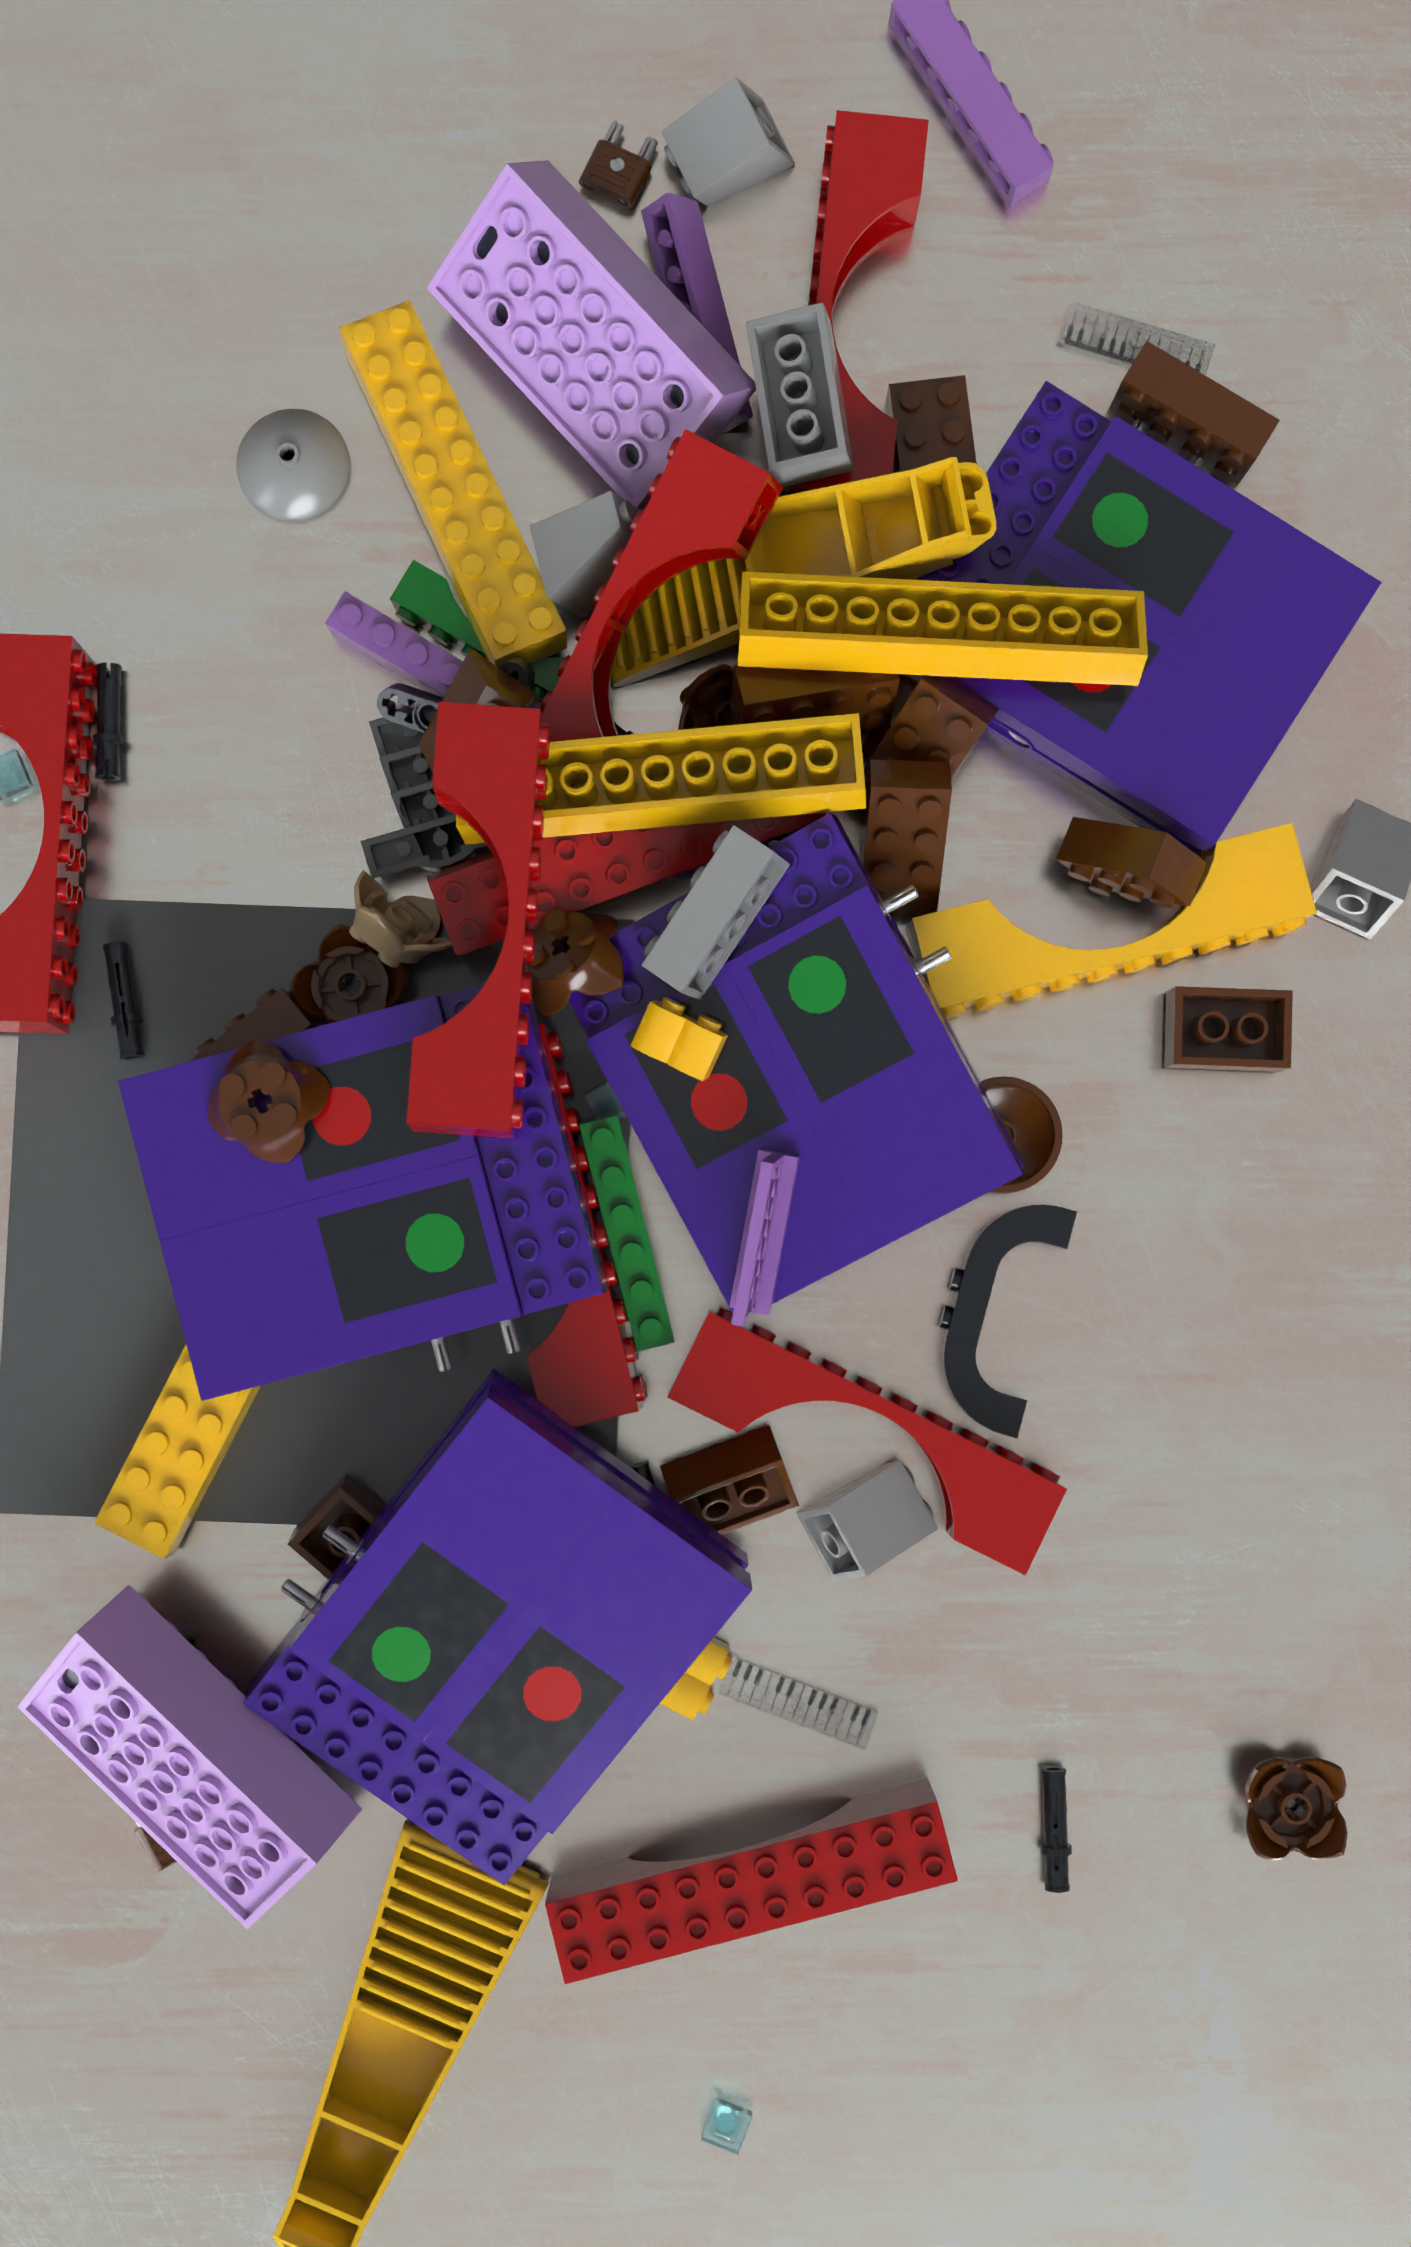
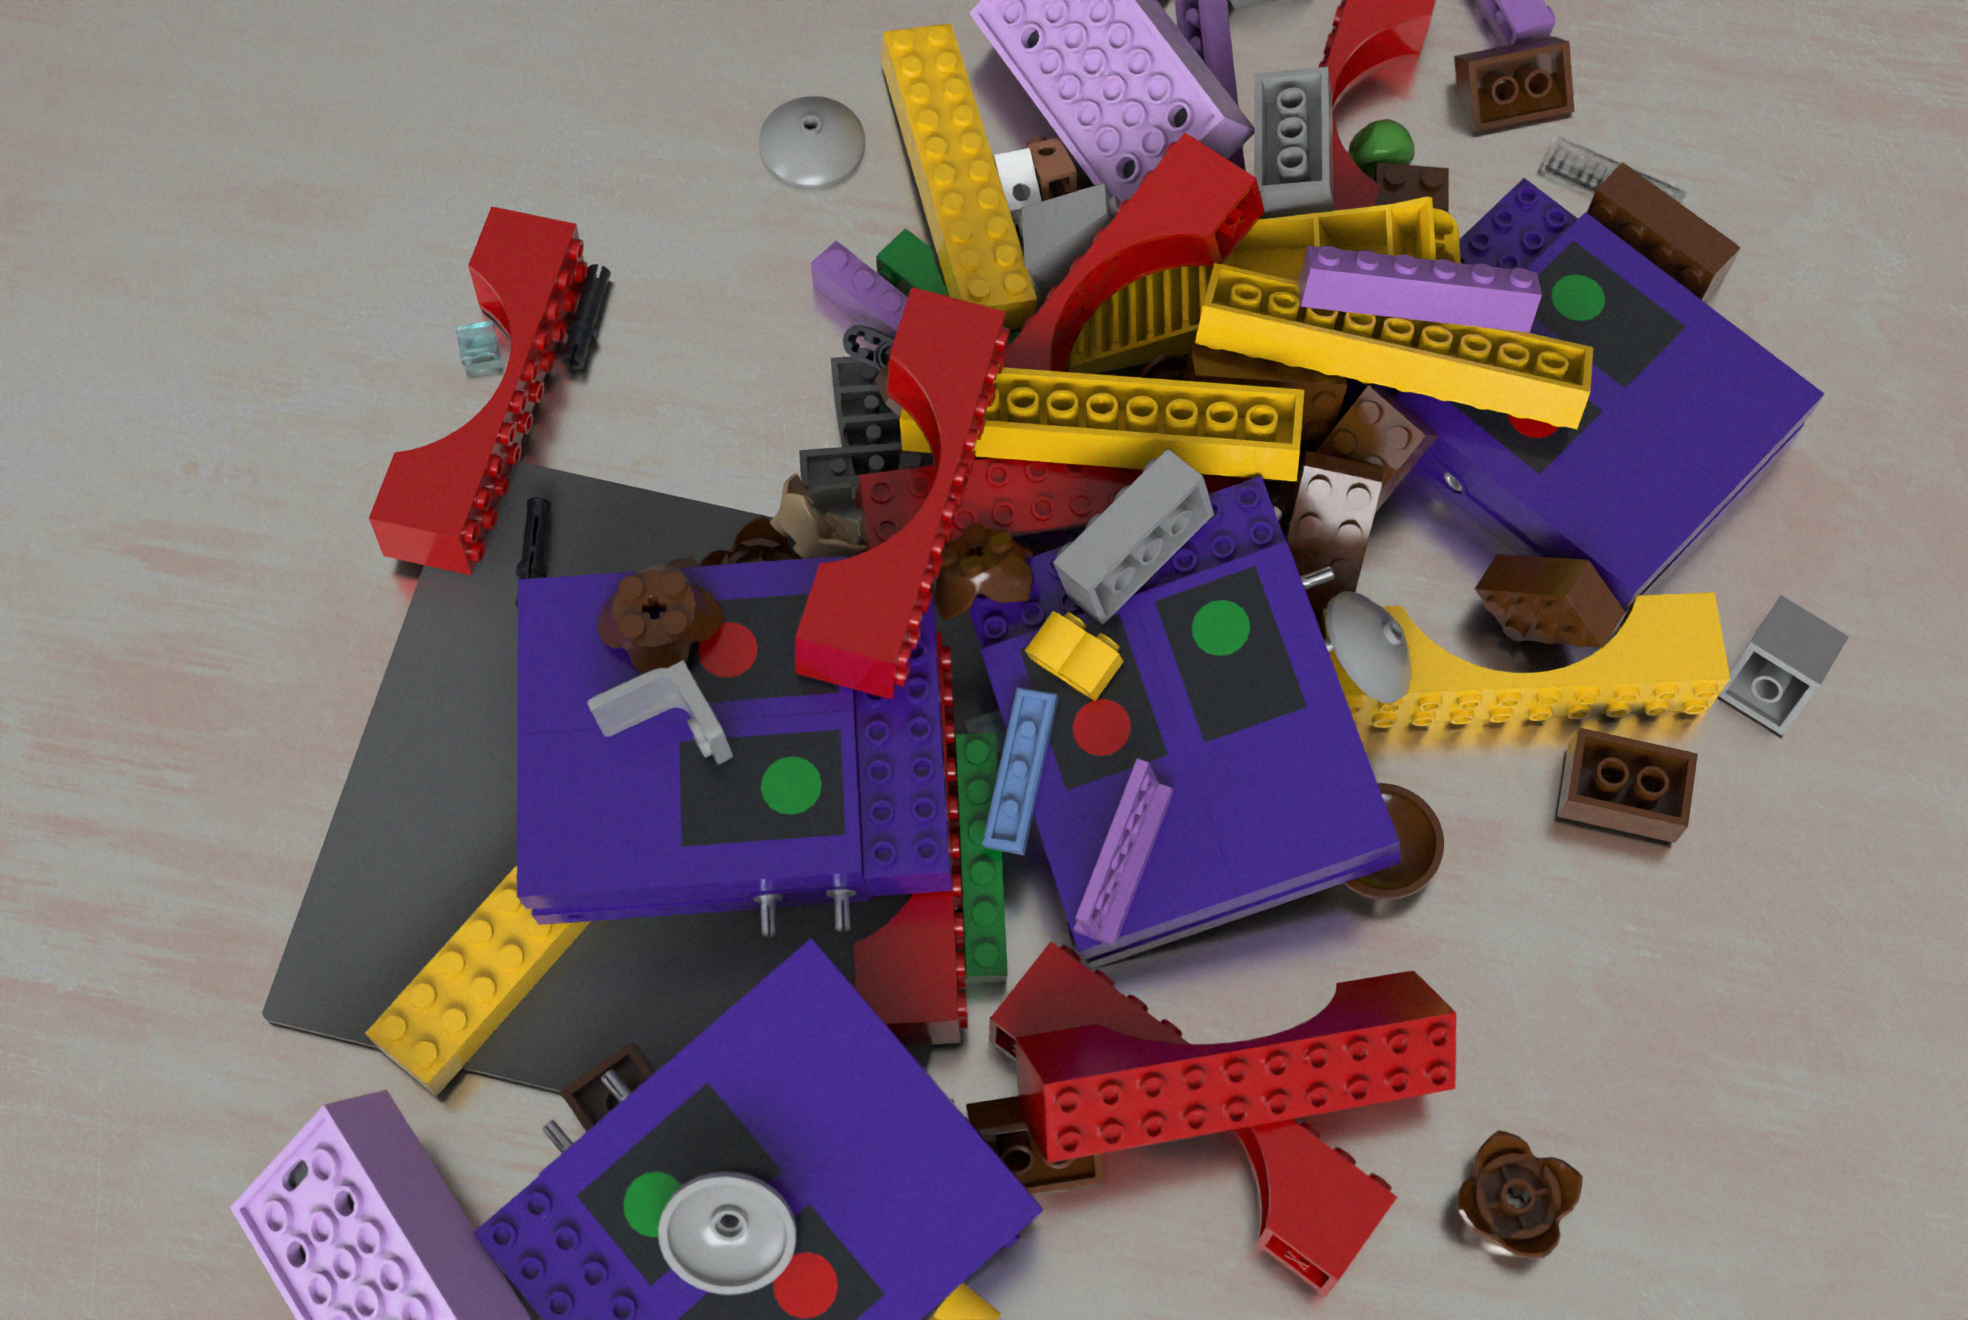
camera: 10 degrees right, 20 degrees down
light grey slope [796,1460,939,1582] -> none
black arch [939,1205,1077,1438] -> none
none -> light grey piece [587,660,733,765]
none -> light grey dish [659,1172,796,1294]
none -> medium blue tile [982,687,1059,855]
none -> white torso [994,148,1042,243]
none -> red arch [1015,970,1457,1163]
none -> nougat torso [1025,136,1077,201]
none -> medium lavender brick [1298,246,1542,333]
none -> light grey dish [1326,591,1412,703]
none -> bright green piece [1348,119,1415,179]
none -> reddish brown slope [1454,36,1575,132]
none -> reddish brown brick [1457,1130,1583,1259]

